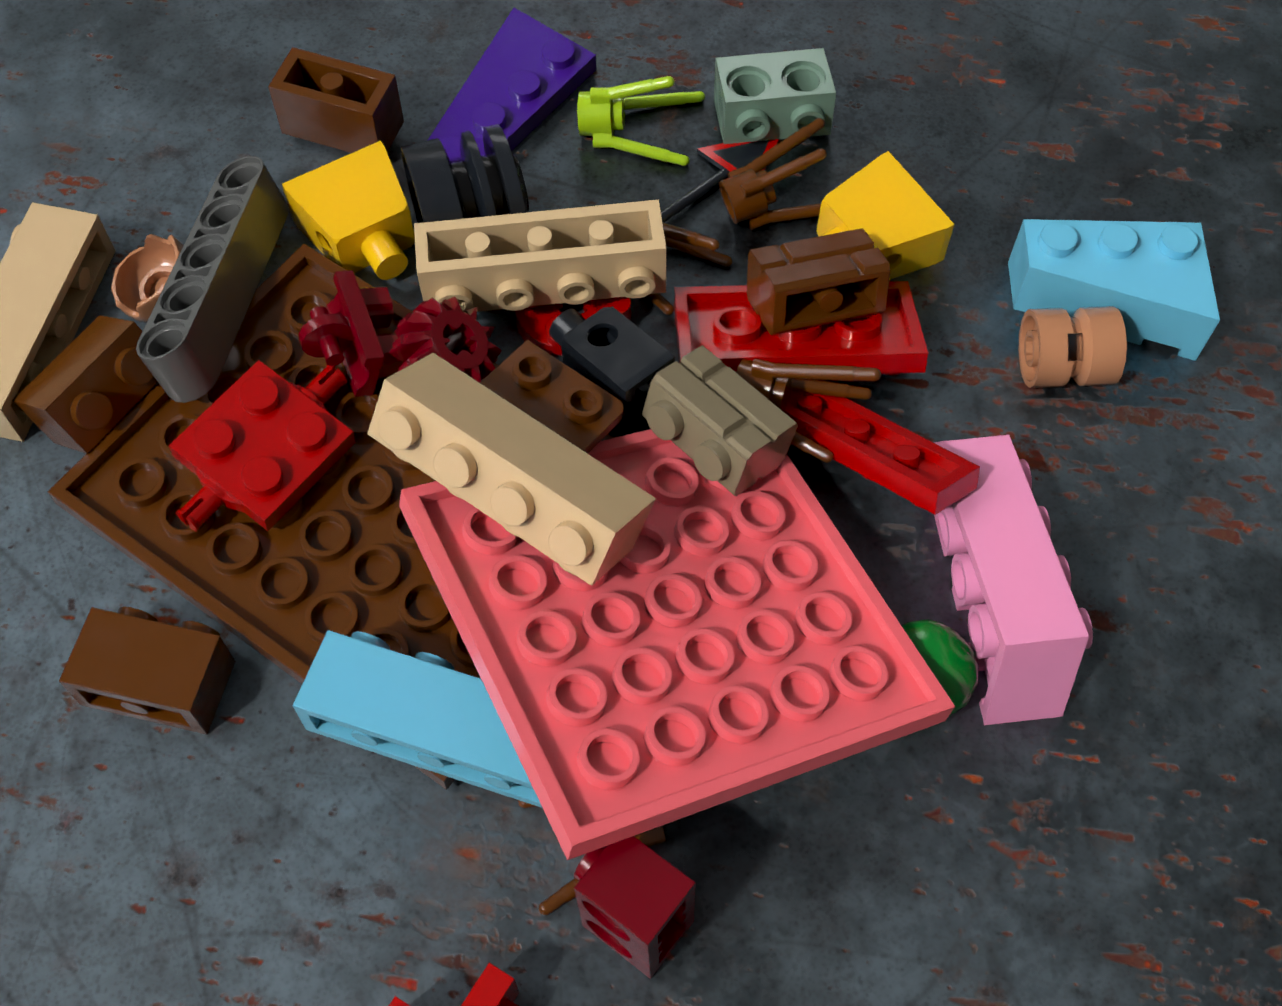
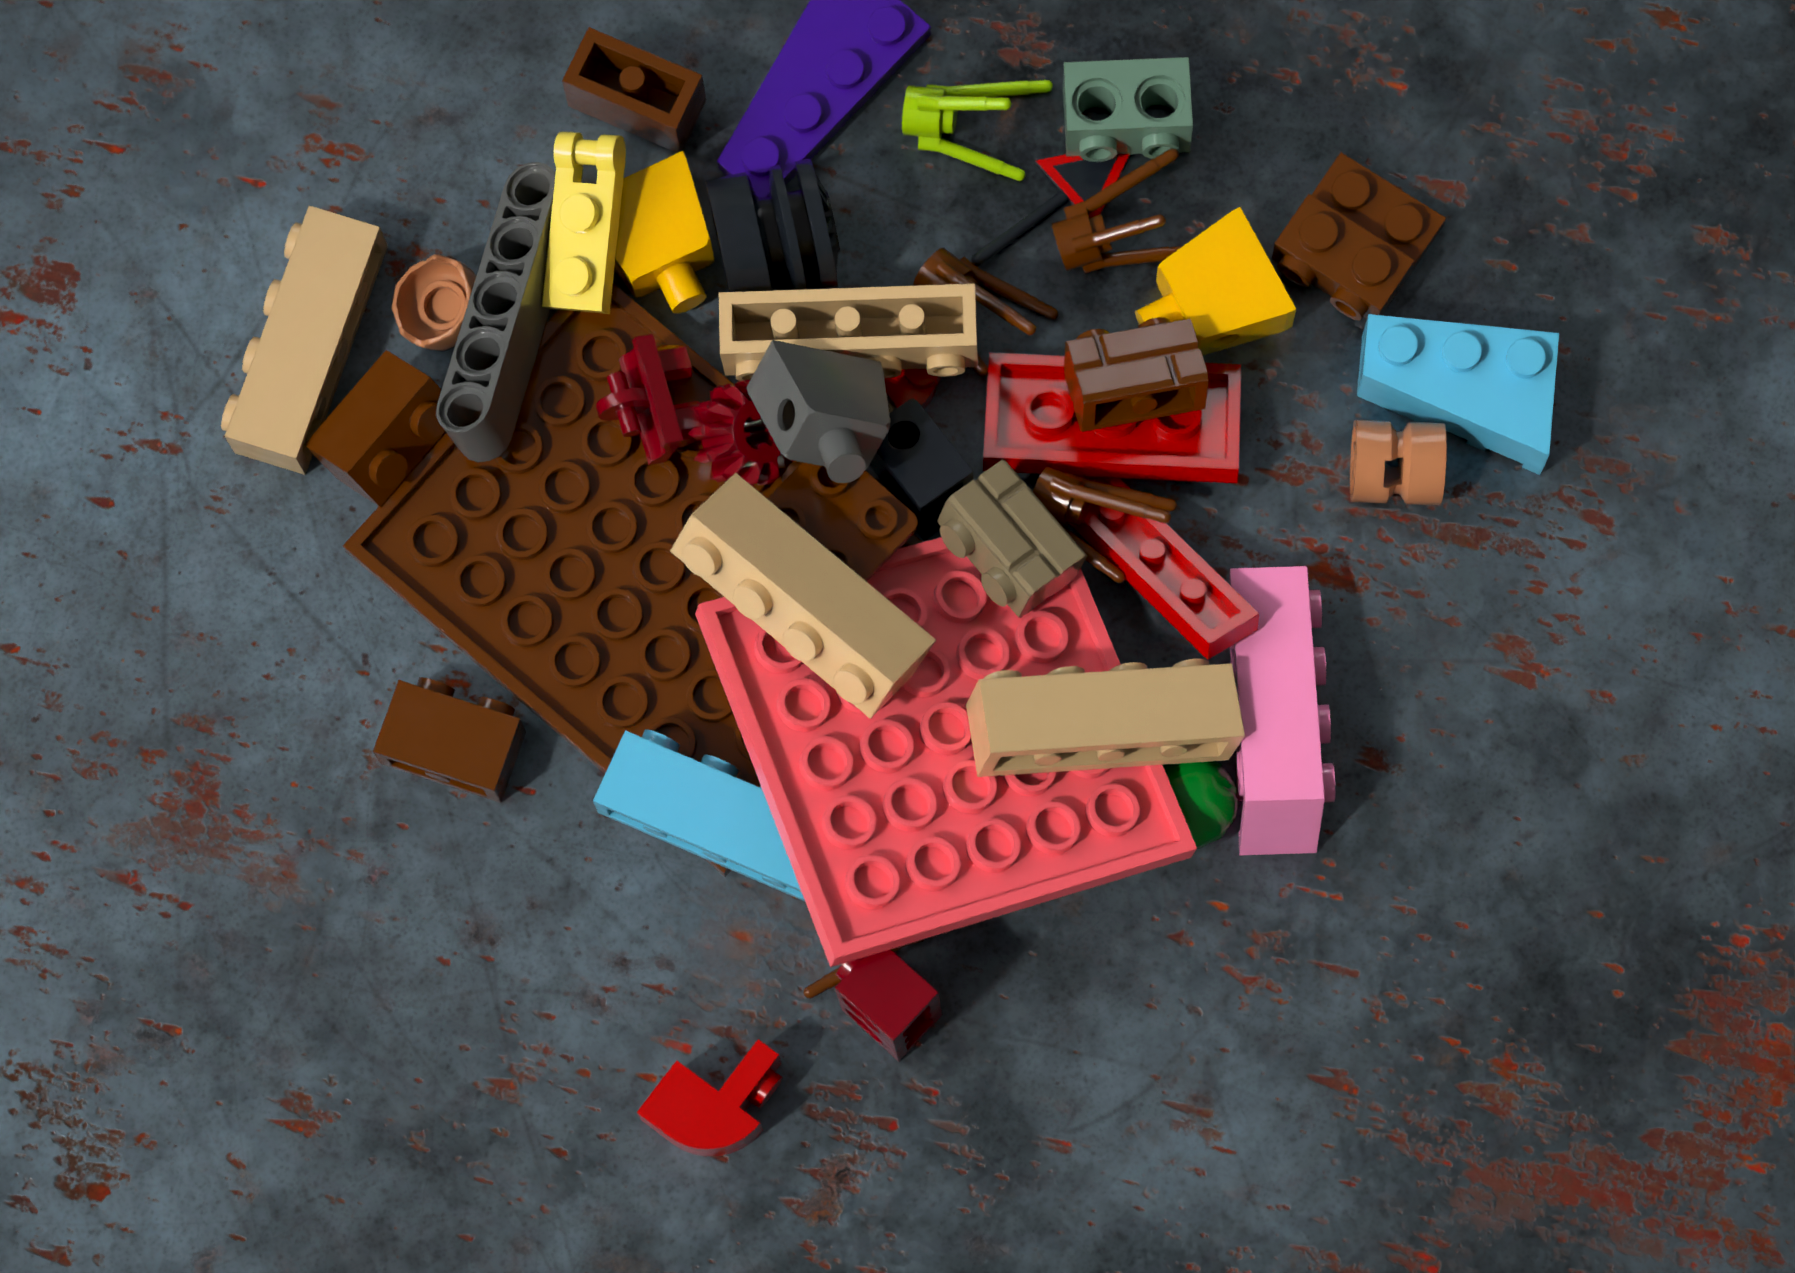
camera: 10 degrees right, 15 degrees up
red plate [168,360,356,532] -> none
none -> light yellow plate [542,131,626,314]
none -> dark grey torso [746,340,890,483]
none -> tan brick [966,658,1245,777]
none -> reddish brown plate [1271,152,1446,321]

